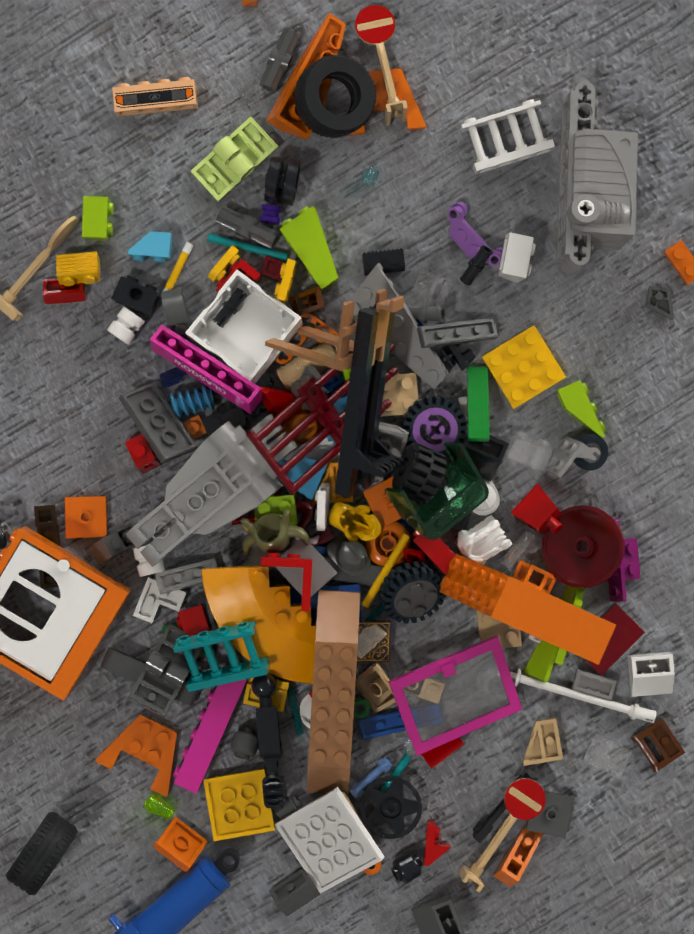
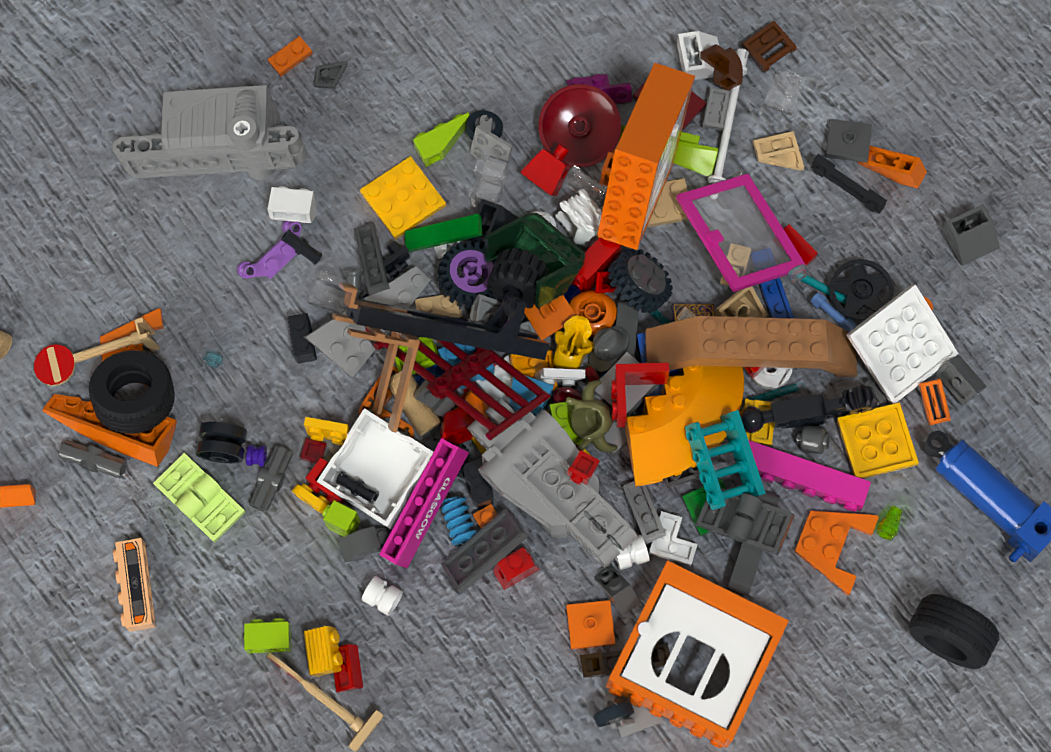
camera: 85 degrees left, 15 degrees down
black brick [111,275,160,317] -> none
medium azure slope [128,231,173,263] -> none
orange bracket [152,816,208,872] -> none
yellow bar [160,242,194,298] -> none
clear blue slope [160,367,183,388] -> none
red slope [176,604,213,645] -> none
teal bar [207,234,288,261] -> none
lime slope [280,206,339,292] -> none
reddish brown slope [289,287,325,316] -> none
yellow bar [361,533,410,608] -> none
black head [391,852,423,884] -> none
red slope [423,821,451,866] -> none
piece [458,778,546,893] -> none
white fence [461,99,555,175] -> none
none -> lime brick [322,501,361,537]
none -> red bracket [567,450,600,485]
none -> reddish brown brick [700,44,743,90]
none -> orange tile [919,379,951,426]

